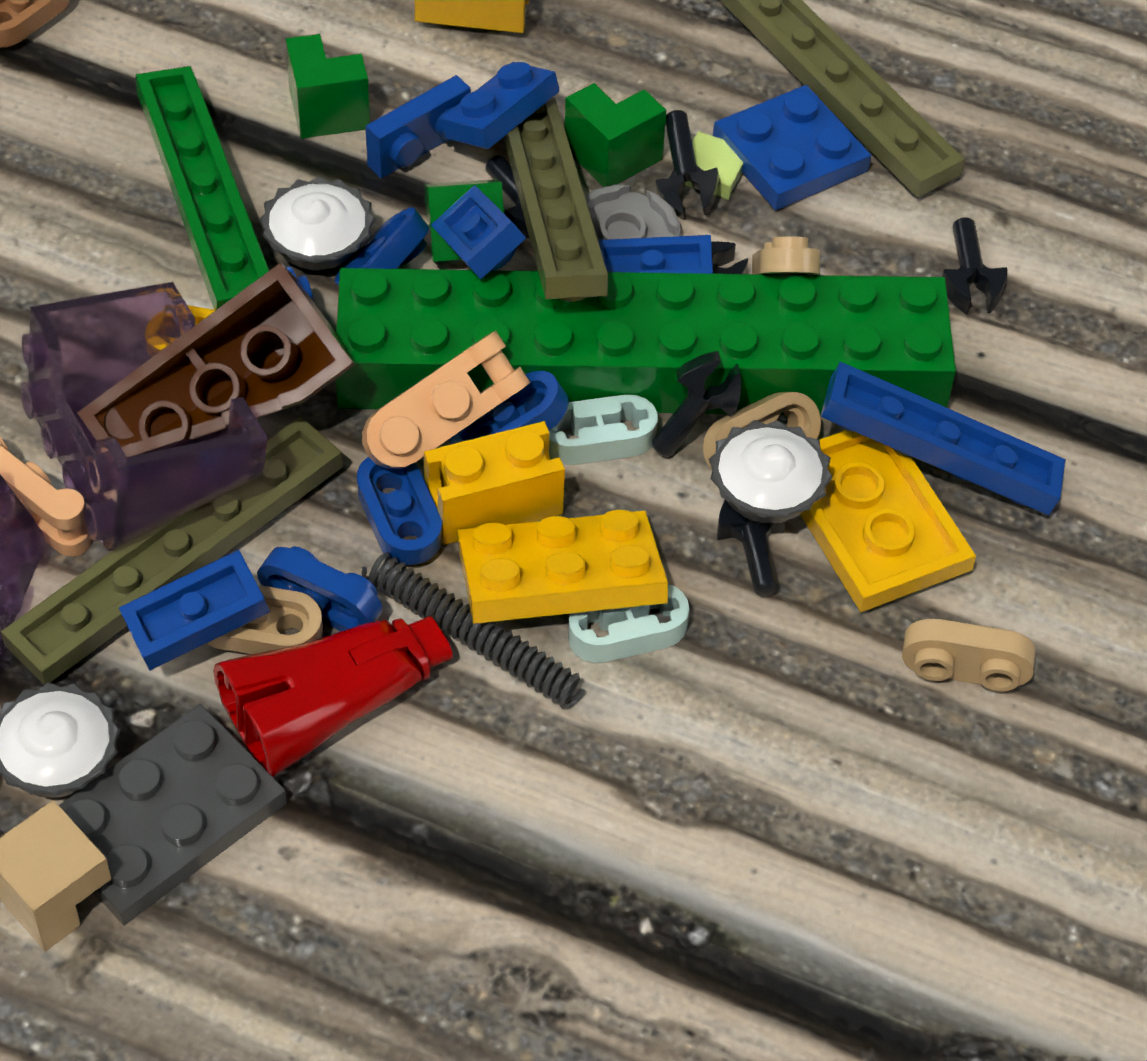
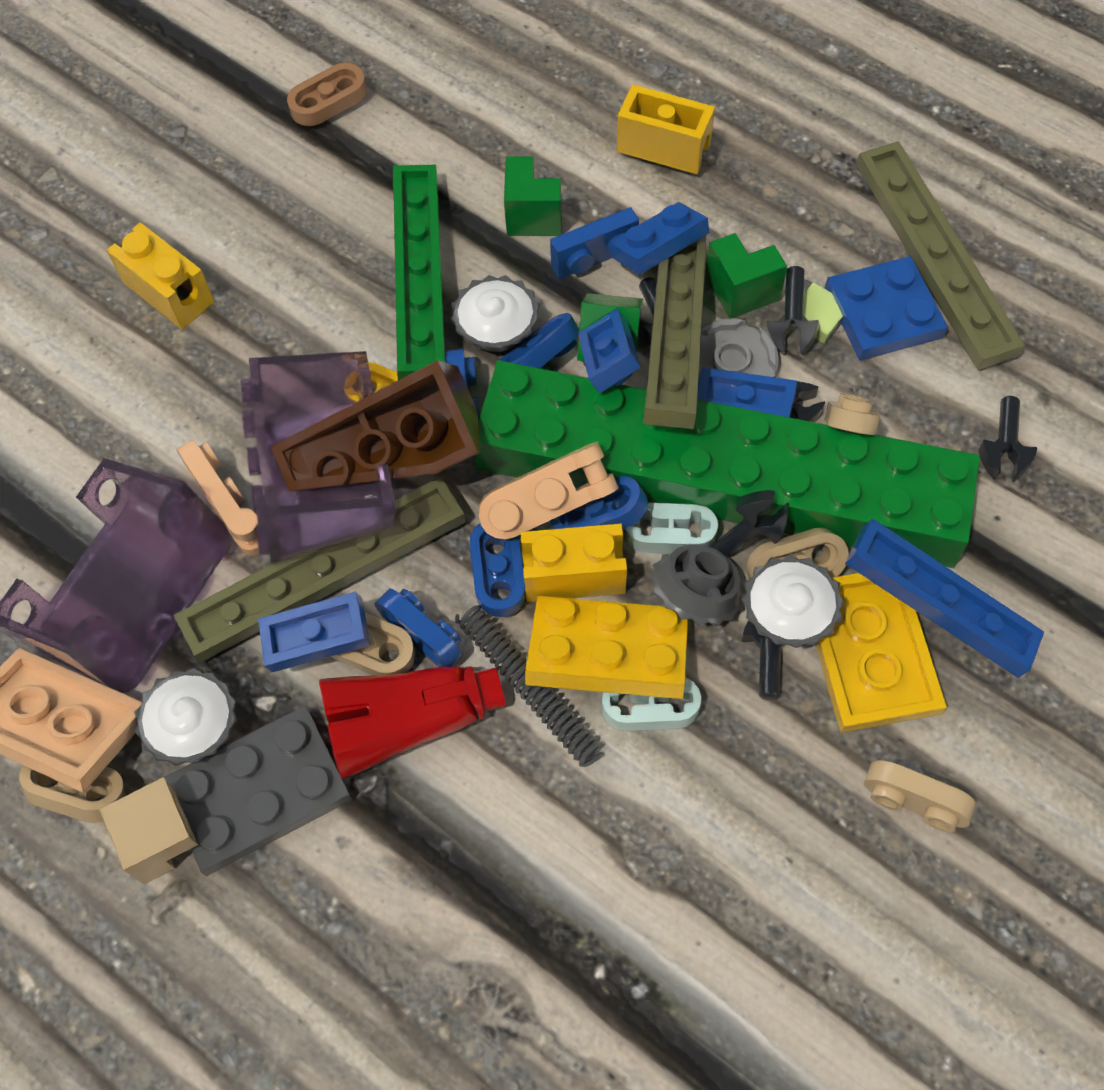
camera: 20 degrees right, 10 degrees up
none -> dark grey piece [650,544,744,626]

